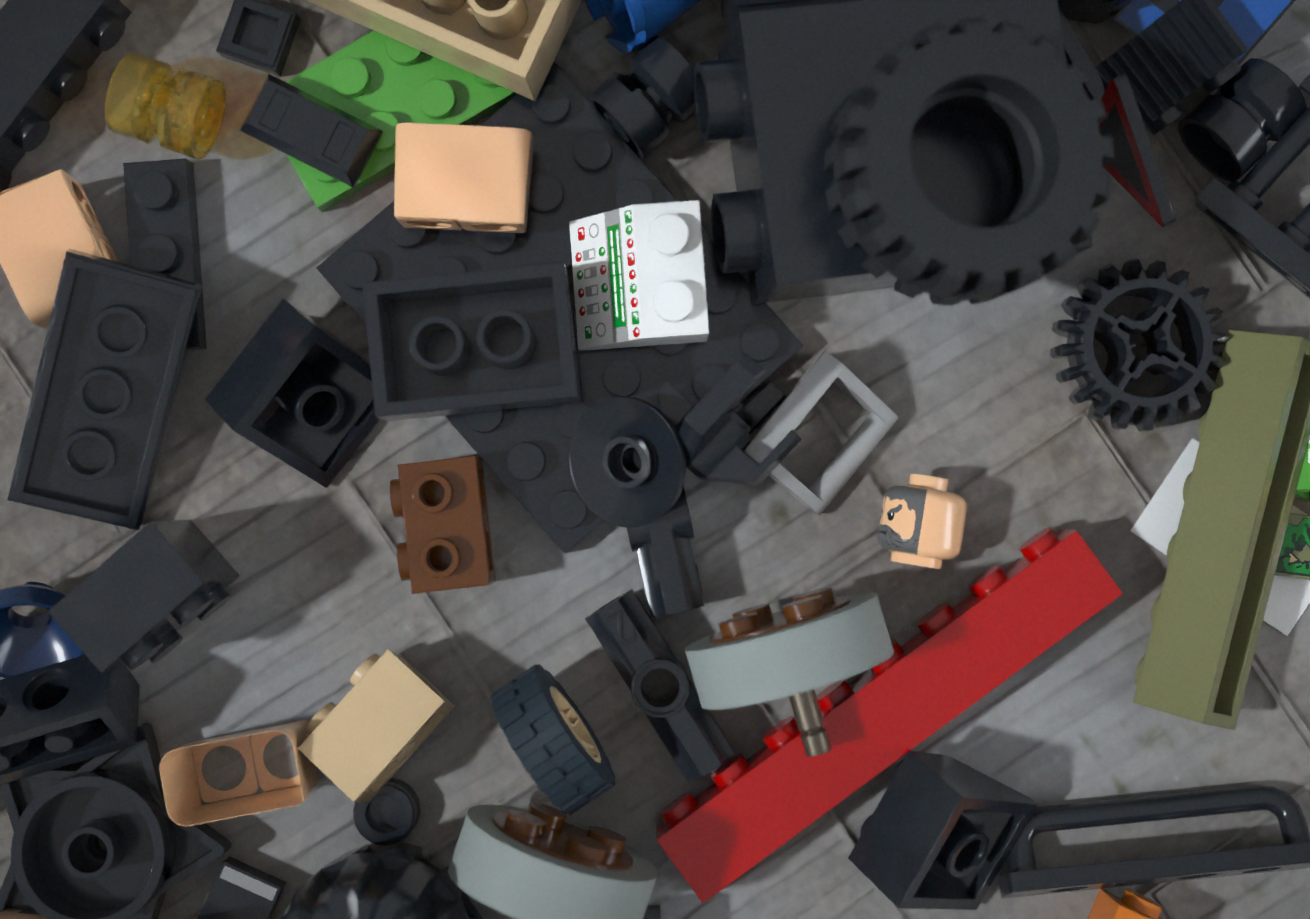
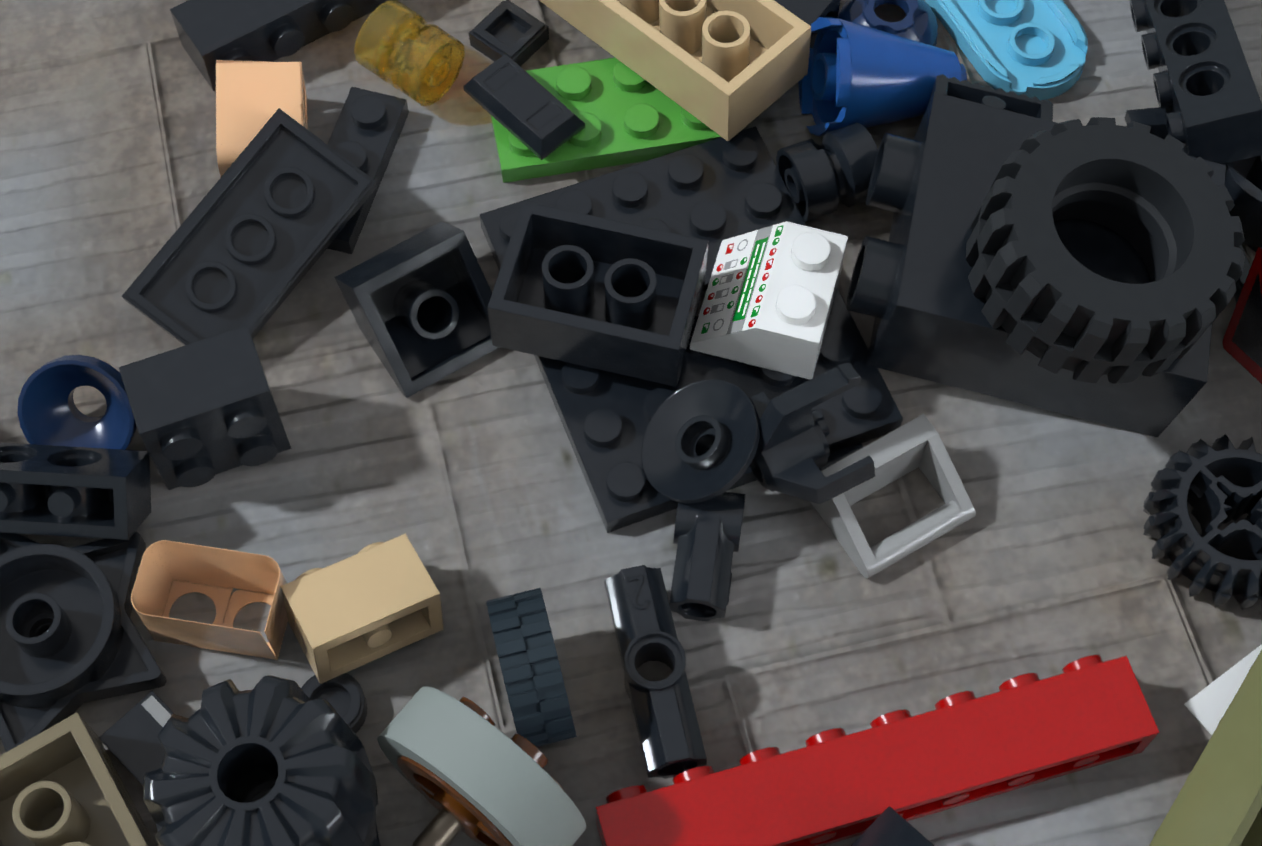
camera: 20 degrees right, 25 degrees down
reddish brown brick [390,456,496,594] -> none
light nougat piece [394,123,534,233] -> none
light grey wheel [685,587,894,757] -> none
light nougat head [878,474,967,569] -> none

